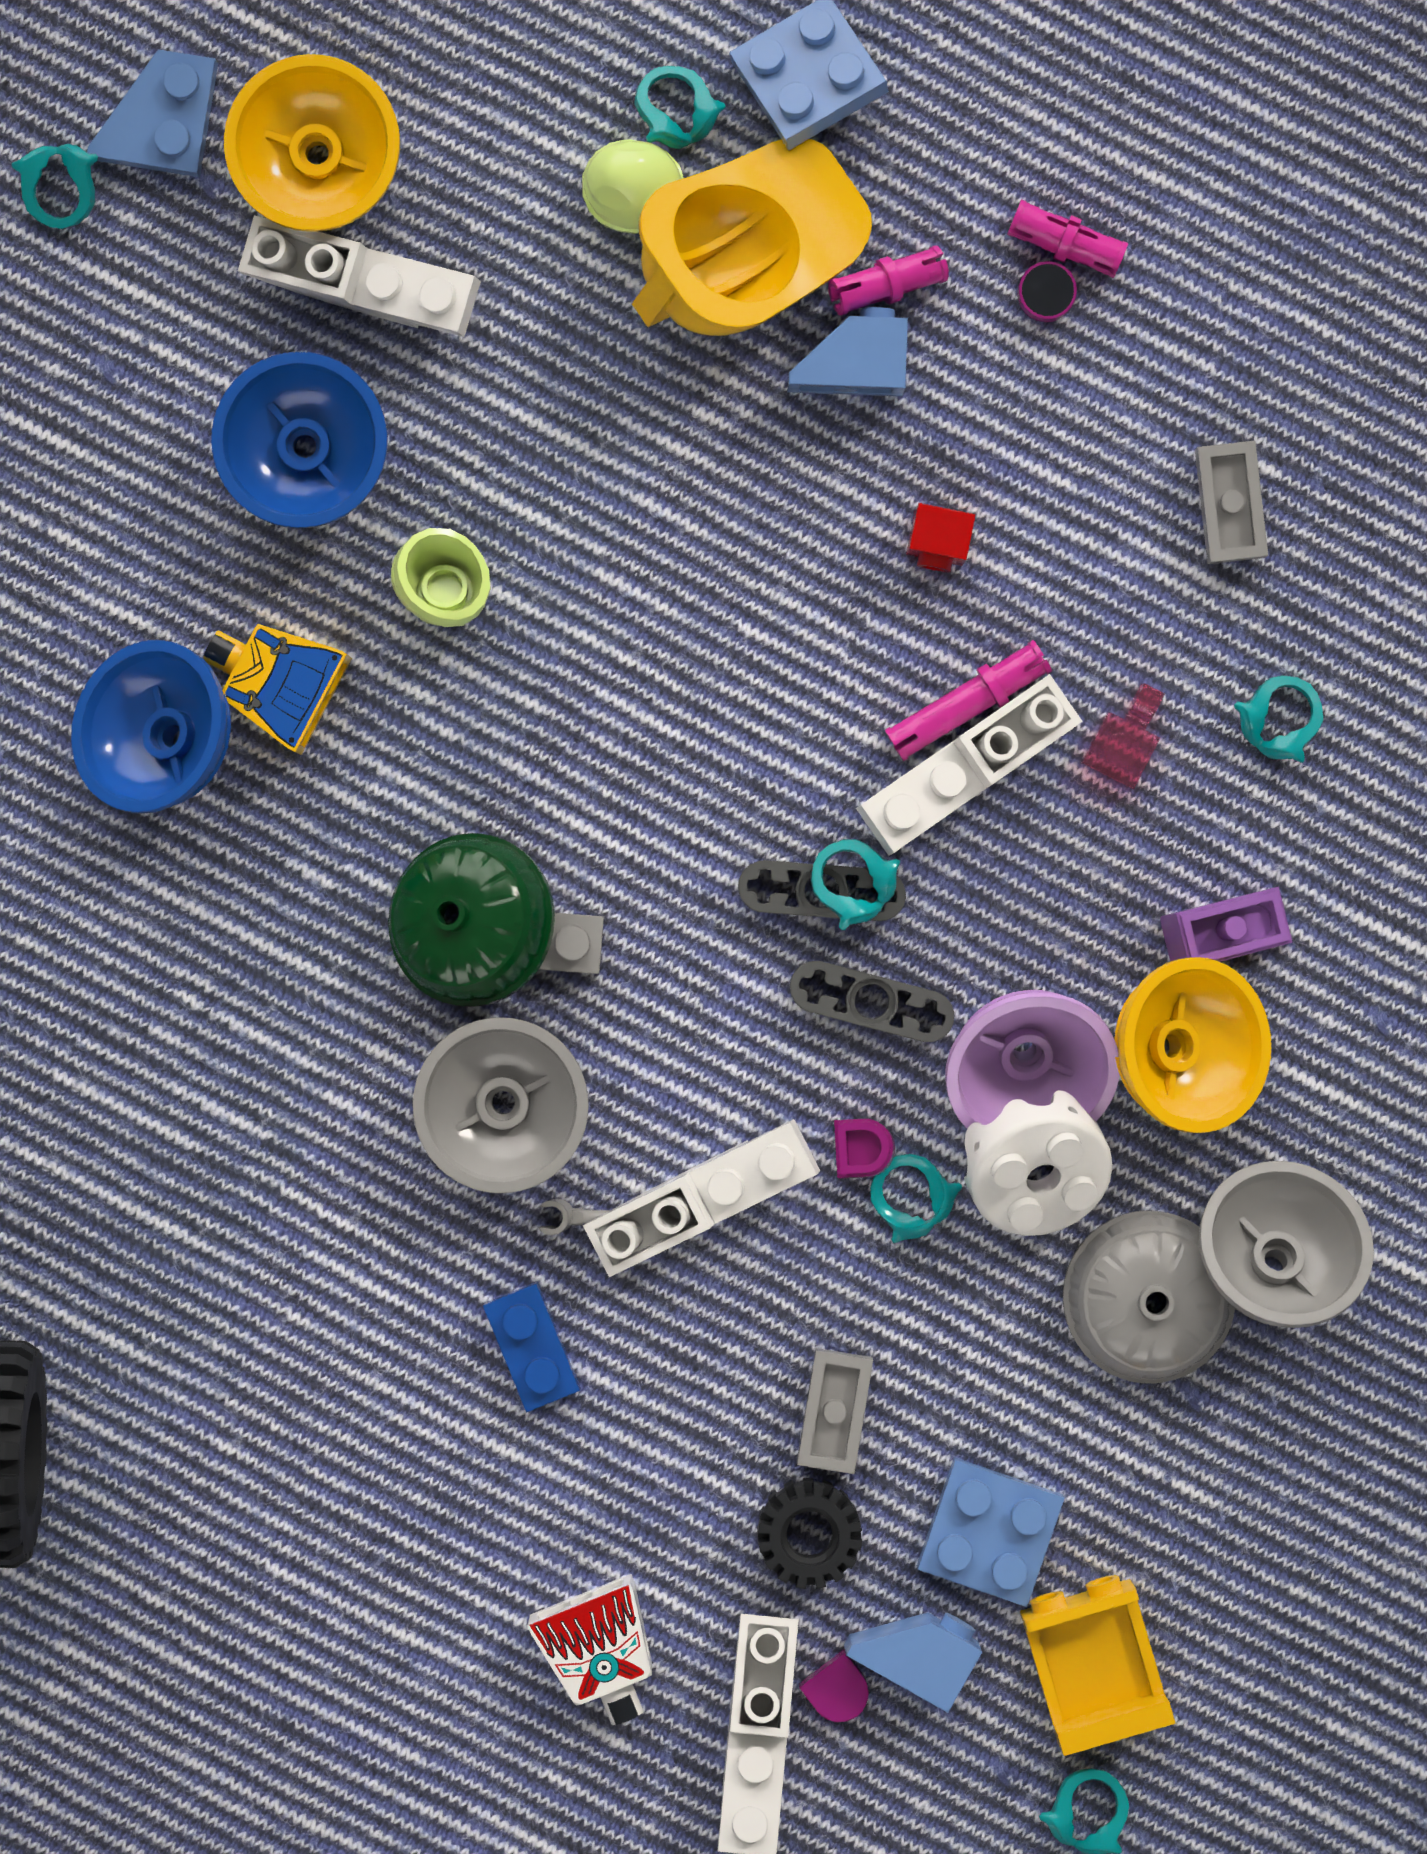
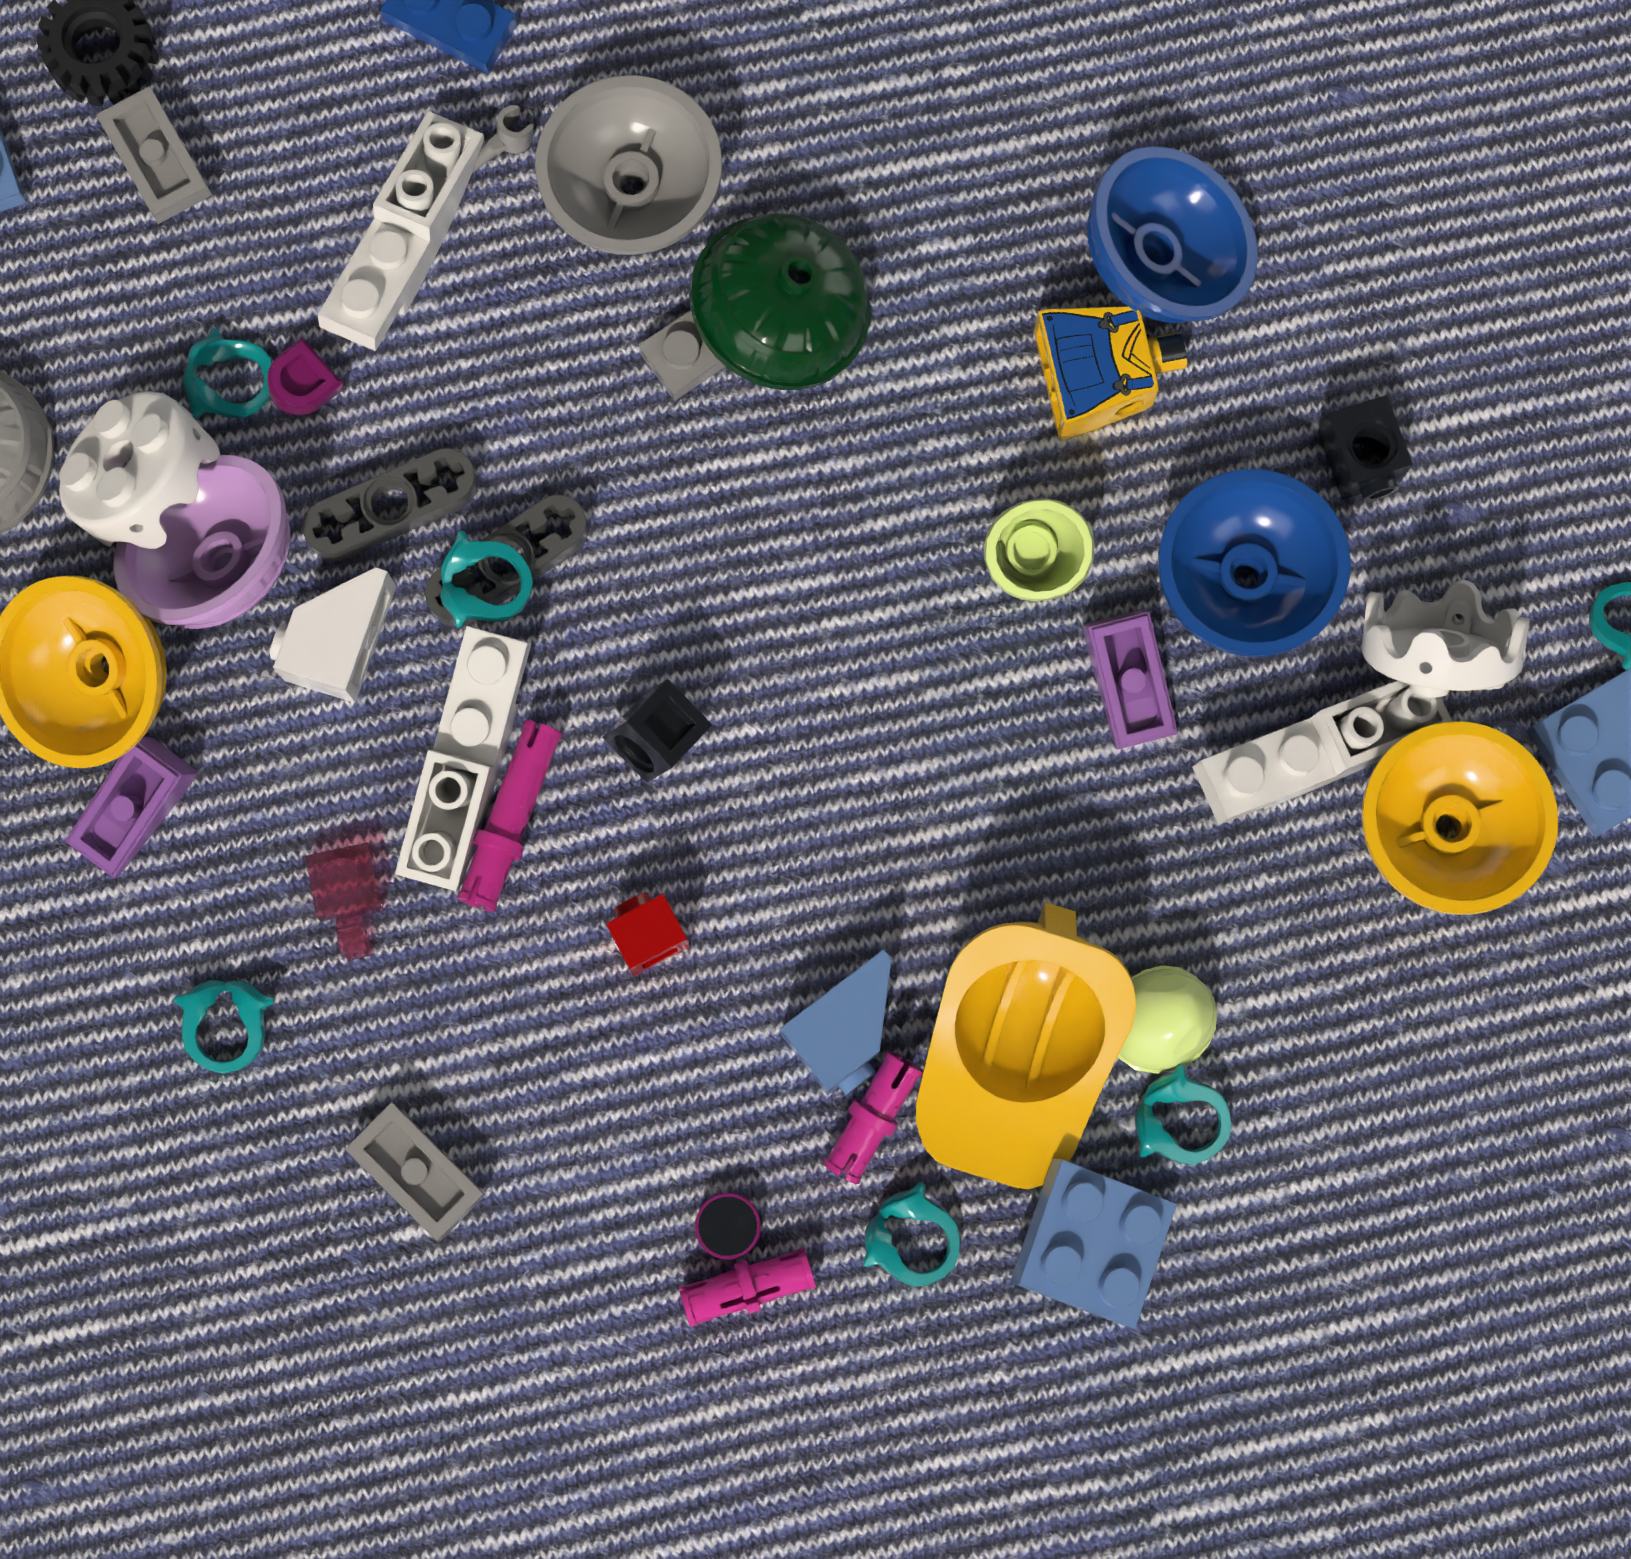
camera: 135 degrees right, 10 degrees down
none -> white slope [270,567,396,703]
none -> black brick [602,679,713,783]
none -> teal piece [863,1182,960,1287]
none -> medium lavender slope [1082,610,1178,750]
none -> black brick [1317,395,1413,502]
none -> white plate [1361,580,1530,697]

